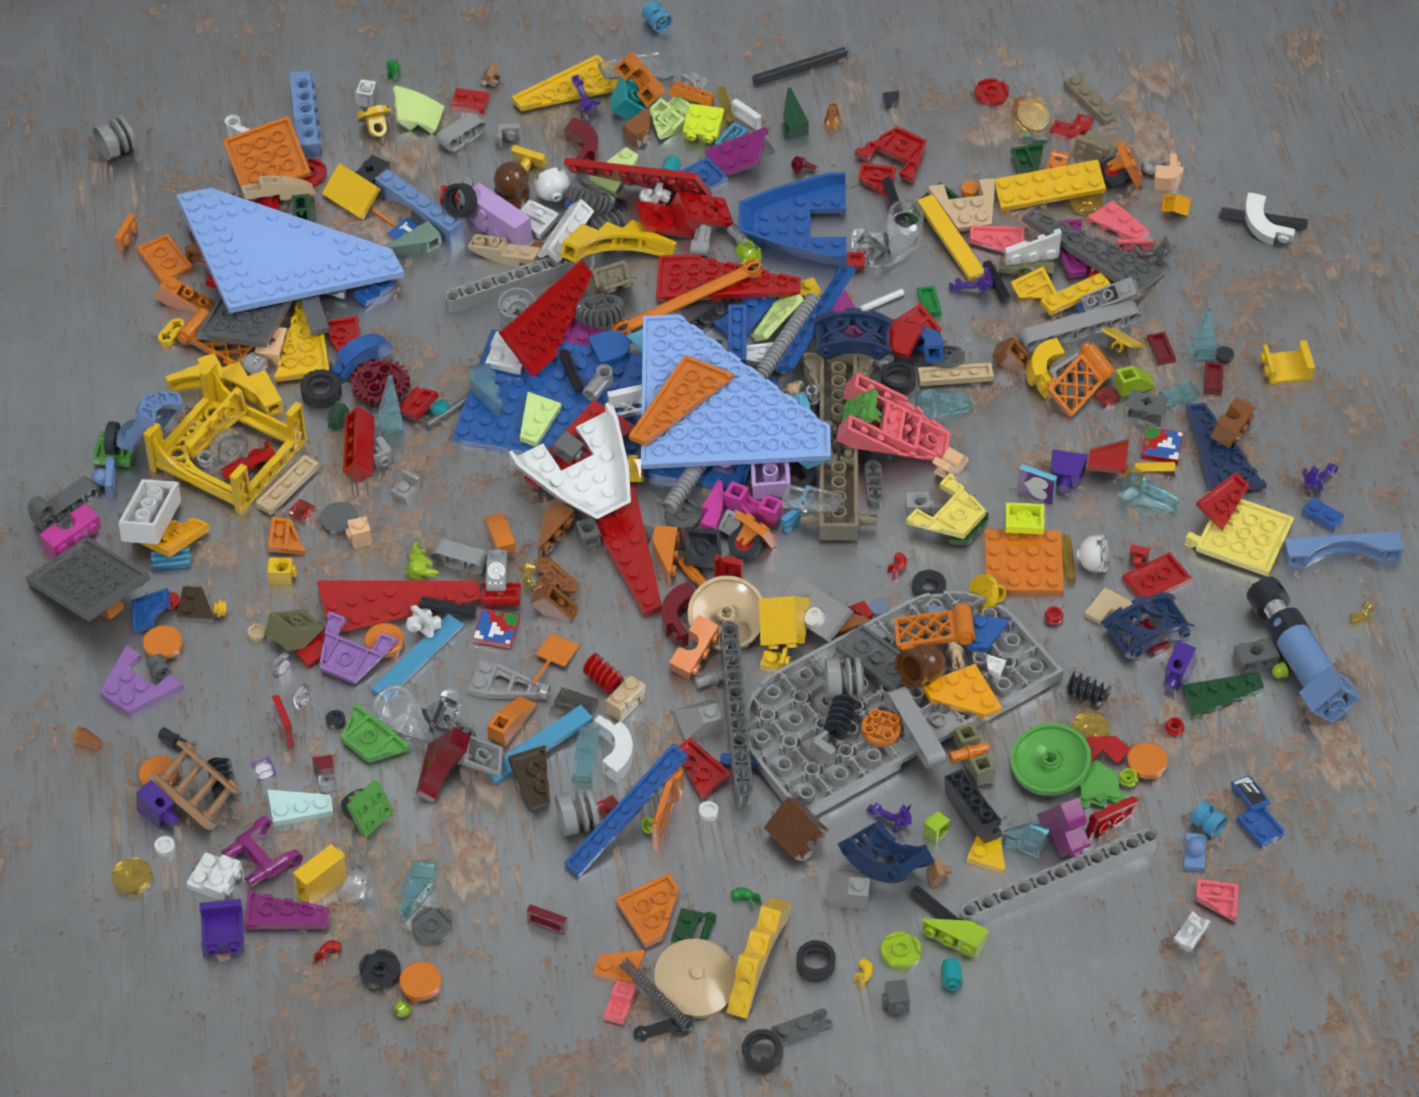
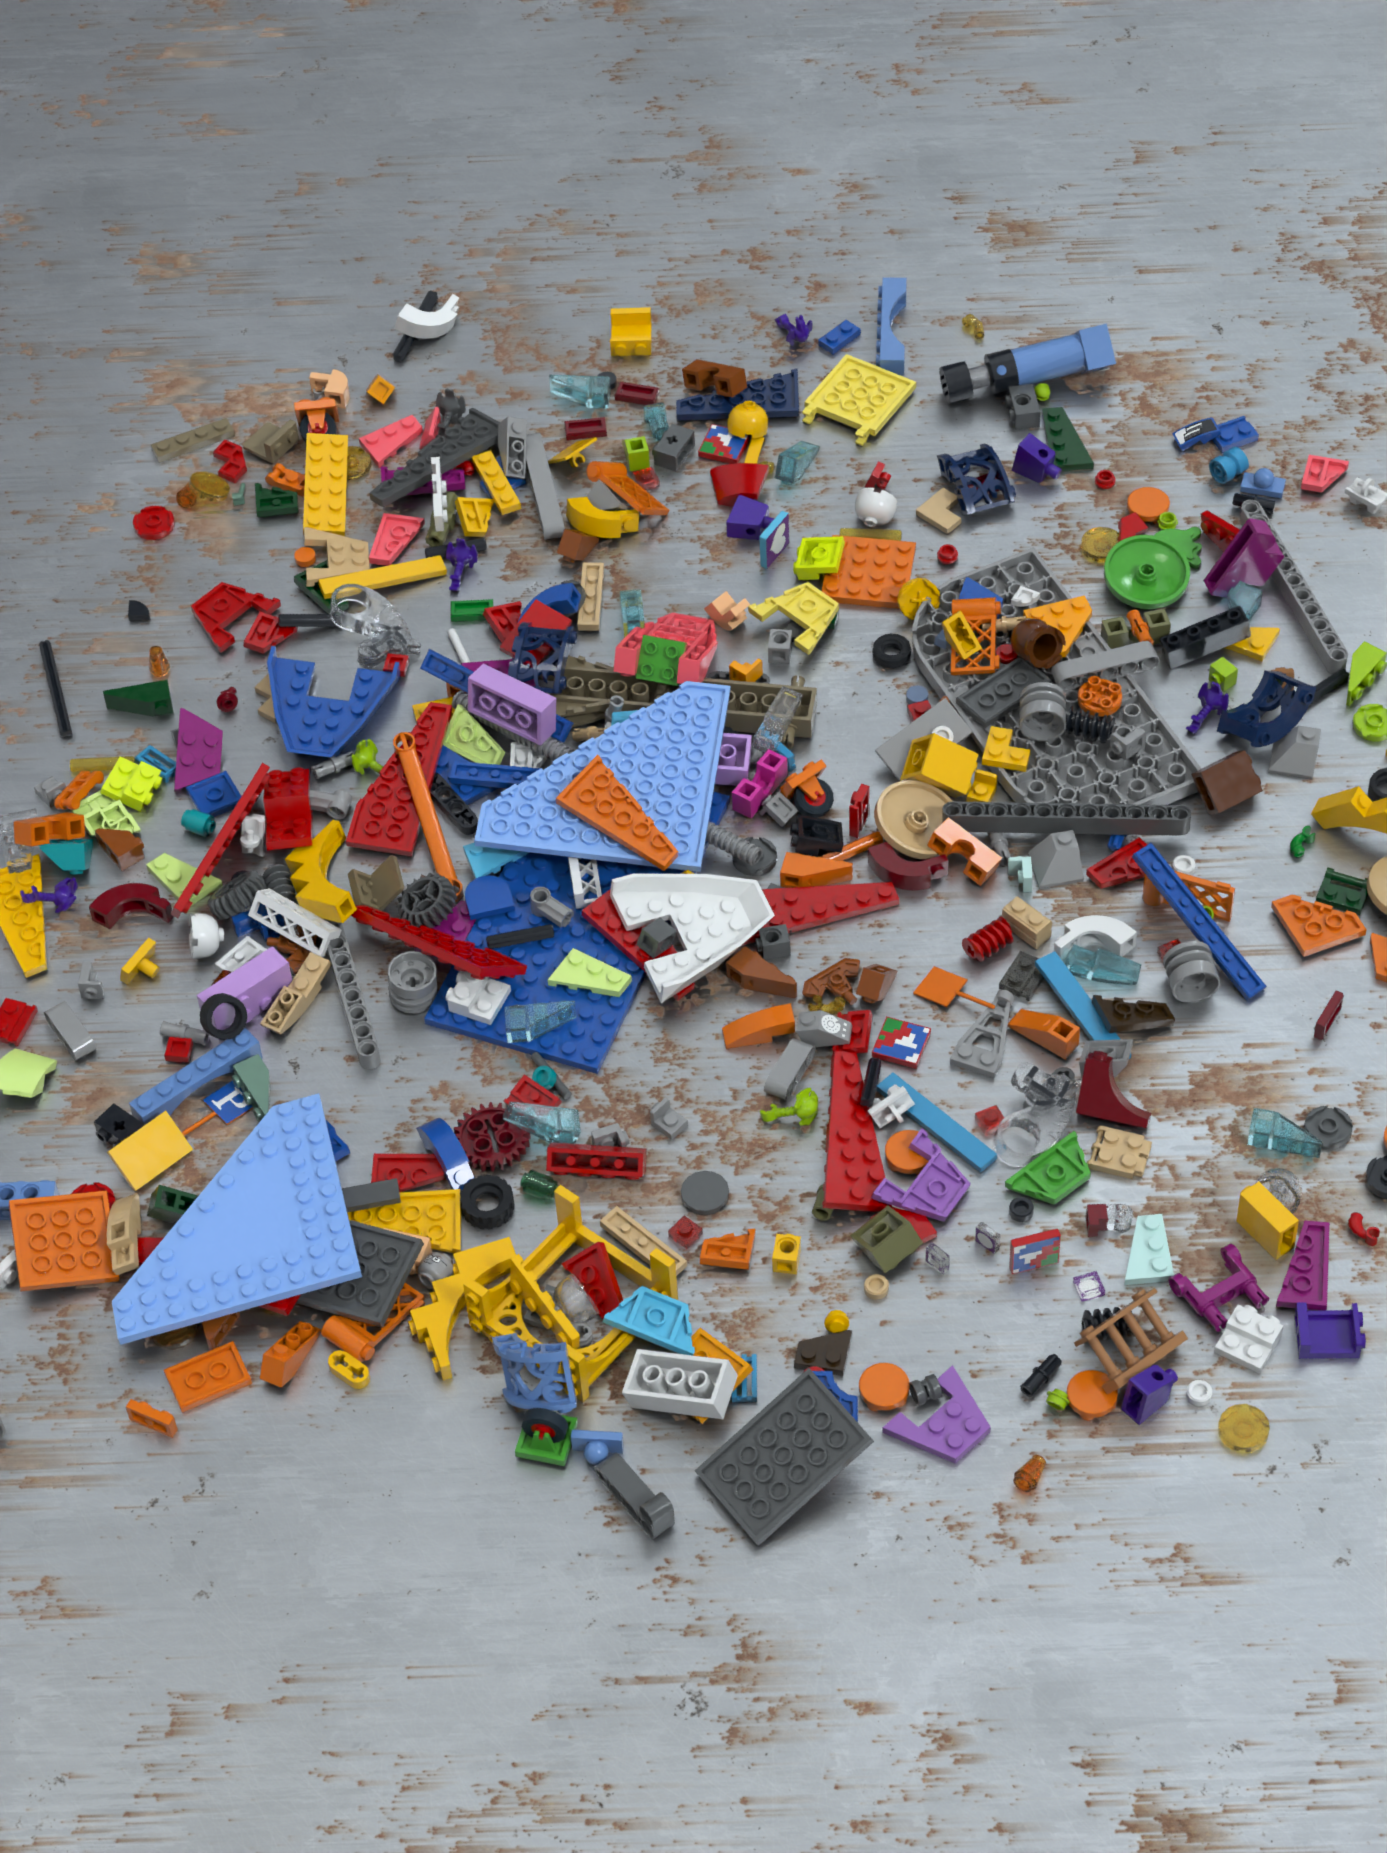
camera: 80 degrees left, 0 degrees up
dark pink arch [39,504,102,558] -> none
bright green plate [340,780,394,837] -> none
light nougat brick [345,516,372,549] -> none
yellow tile [356,105,392,138] -> none
reddish brown tile [494,161,530,207] -> none
dark pink slope [700,480,724,531] -> none
white tile [732,98,761,130] -> none
black tyre [881,361,916,395] -> none
red arm [887,552,907,579] -> none
black piece [1067,671,1112,707] -> none
red tile [1122,552,1192,598] -> none
red wing [1195,472,1249,531] -> none
none -> lavender brick [468,664,556,746]
none -> medium azure wing [602,1286,695,1356]
none -> yellow cylinder [727,401,768,438]
none -> light orange panel [729,658,763,682]
none -> yellow slope [942,611,982,660]
none -> clear red plate [975,1105,1007,1136]
none -> yellow plate [982,726,1030,772]
none -> light aqua bracket [1008,856,1032,892]
none -> lime plate [1045,1389,1070,1411]
none -> tan plate [1087,1126,1152,1179]
none -> black axle [1232,493,1275,514]

